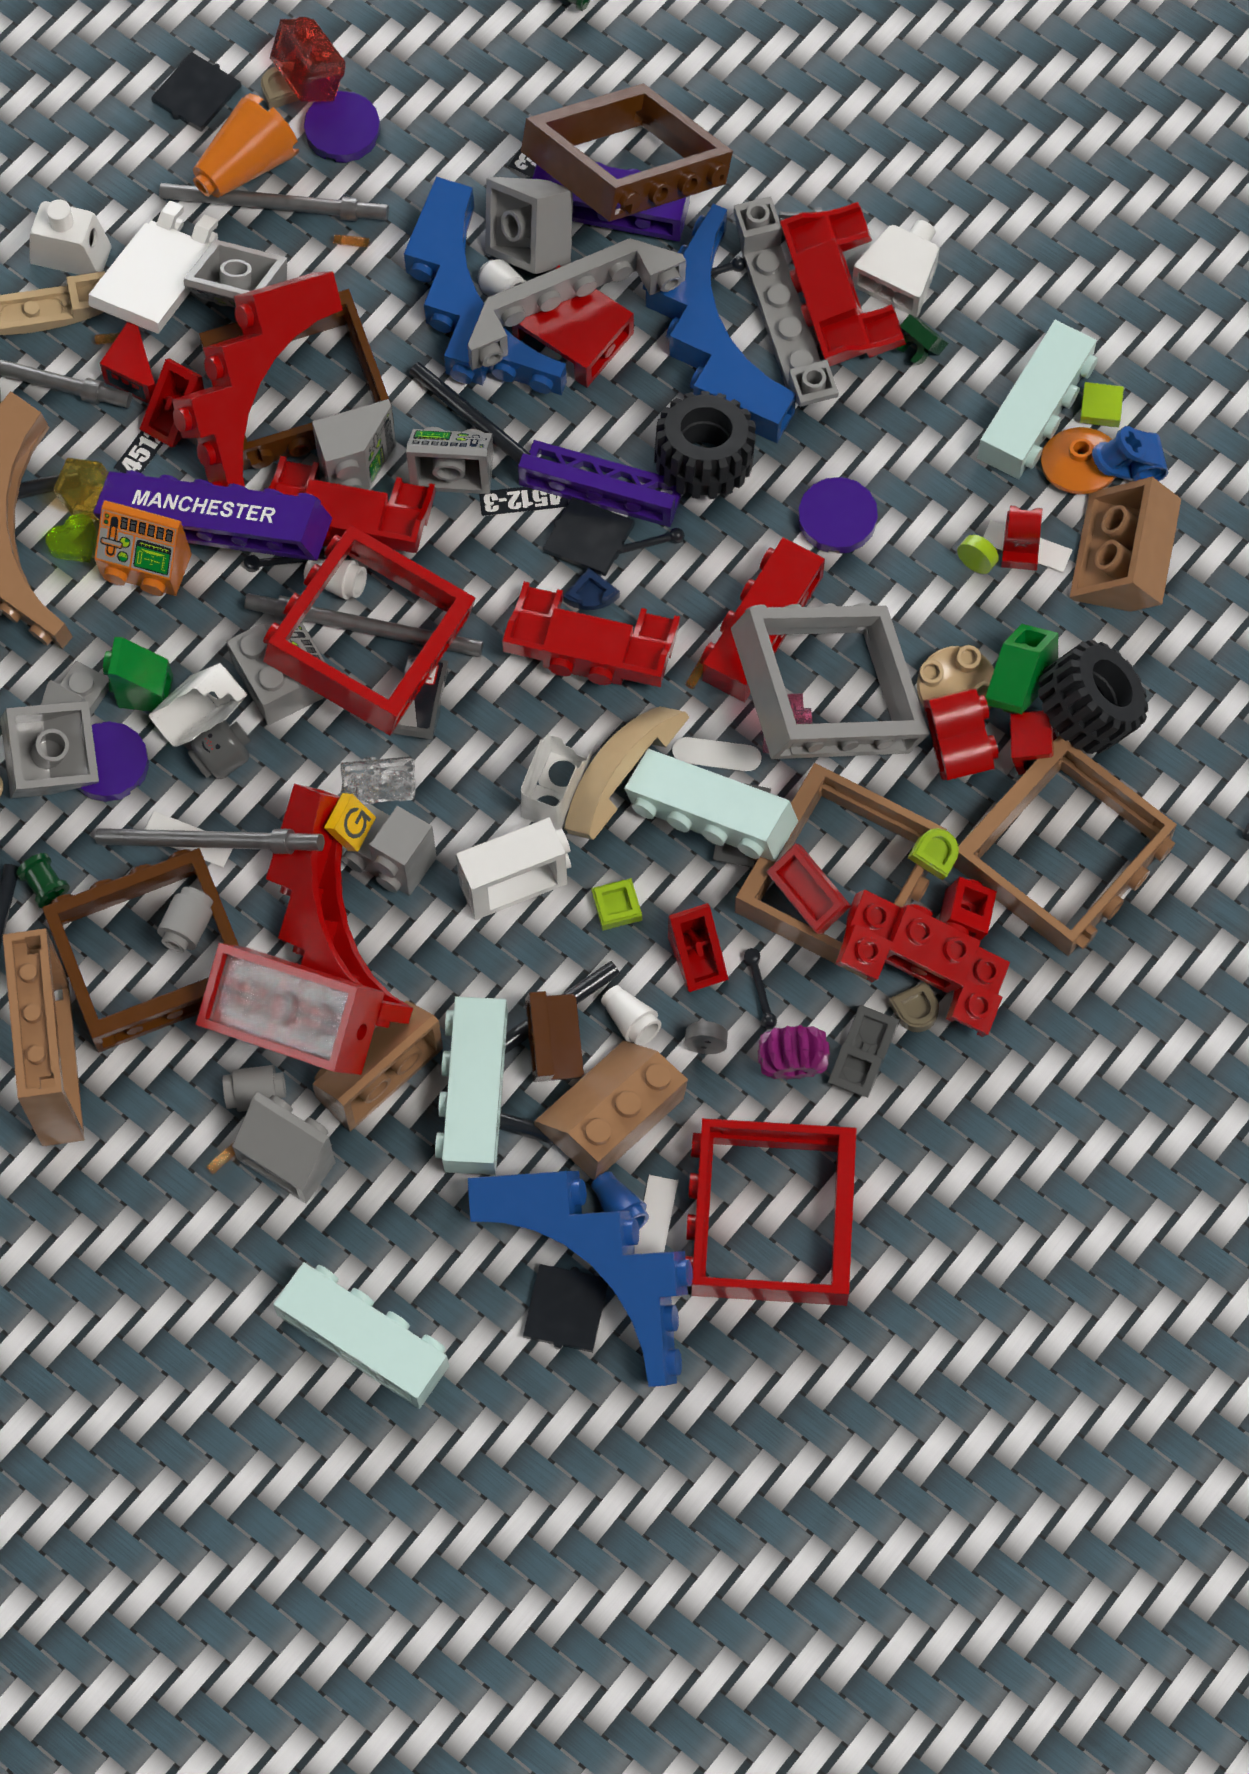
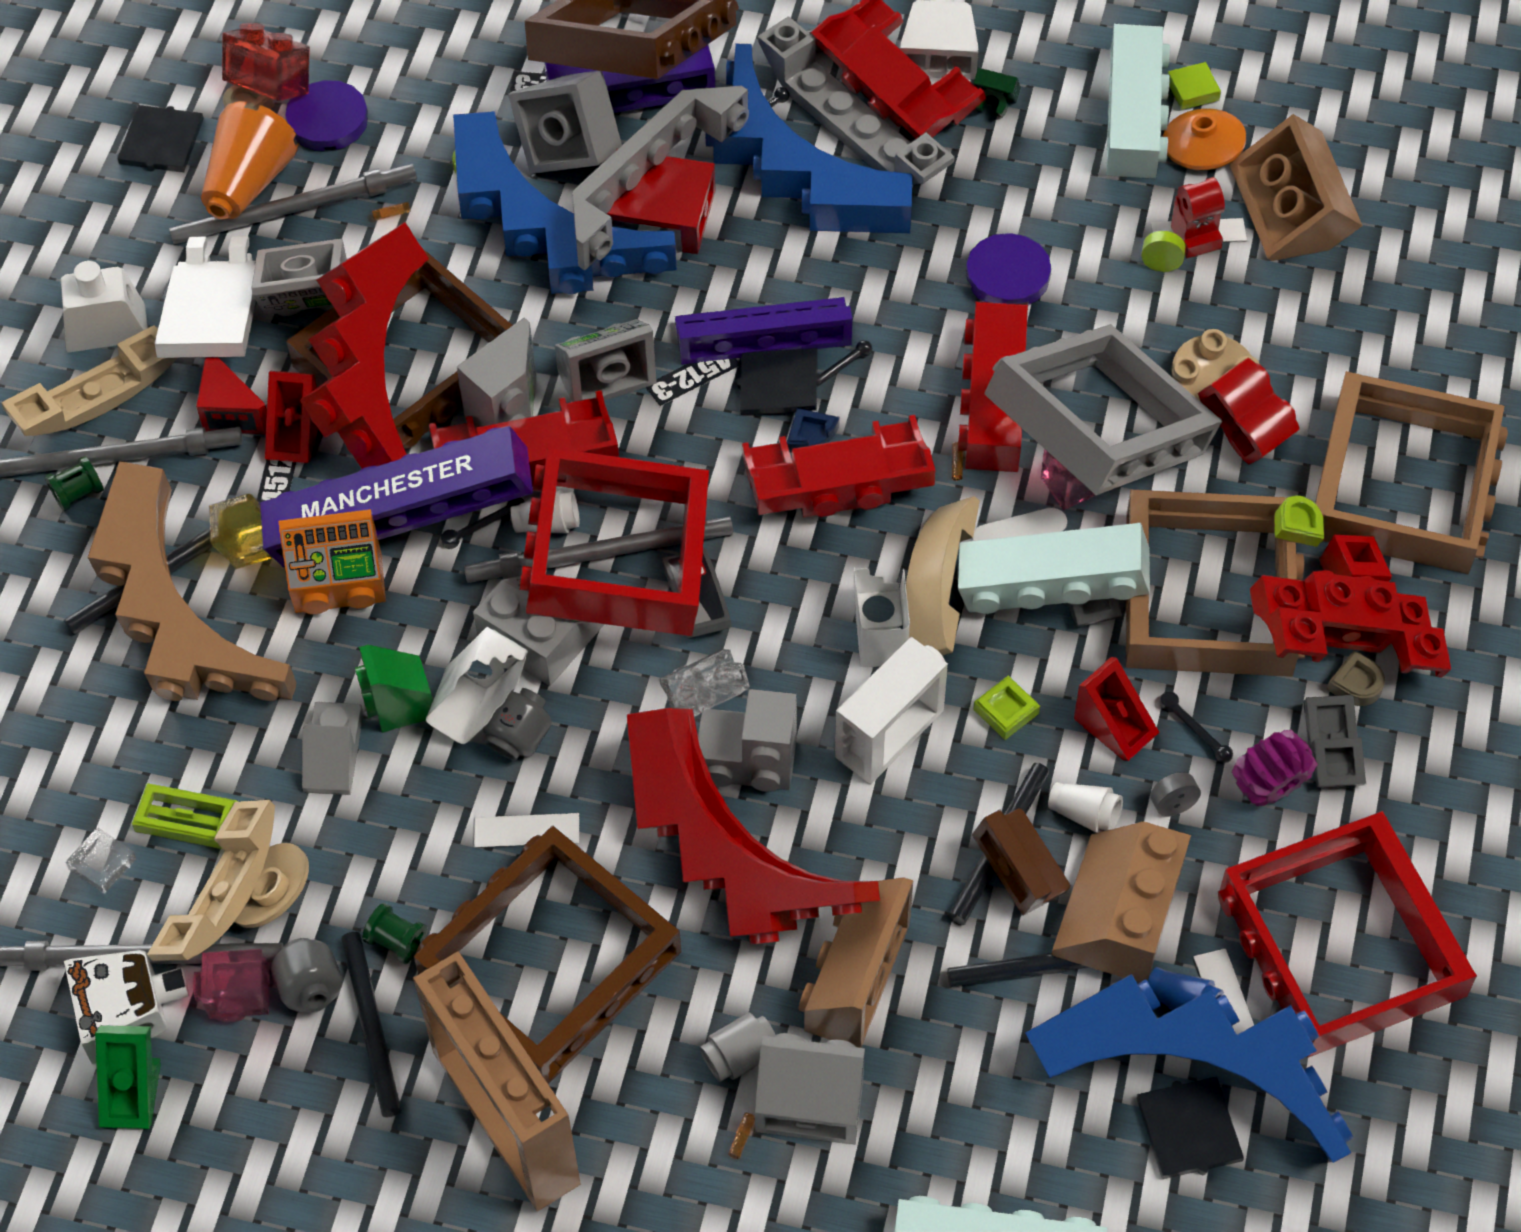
camera: 25 degrees left, 10 degrees down
light grey slope [0,701,99,799] -> none
clear neon green tile [46,514,96,563] -> none
dark purple tile [77,721,149,802] -> none
clear orange piece [95,332,120,345] -> none
flat silver bar [95,828,325,854] -> none
light grey brick [157,887,213,953] -> none
brick [196,943,385,1075] -> none
yellow tile [324,793,376,852] -> none
black bar [410,362,531,464] -> none
light aqua brick [435,996,508,1175] -> none
white cone [477,259,526,297] -> none
black tyre [654,391,756,499] -> none
red tile [766,843,851,935] -> none
green slope [985,624,1058,714] -> none
red panel [1010,710,1059,775] -> none
black tyre [1038,640,1148,754] -> none
blue piece [1092,426,1169,481] -> none

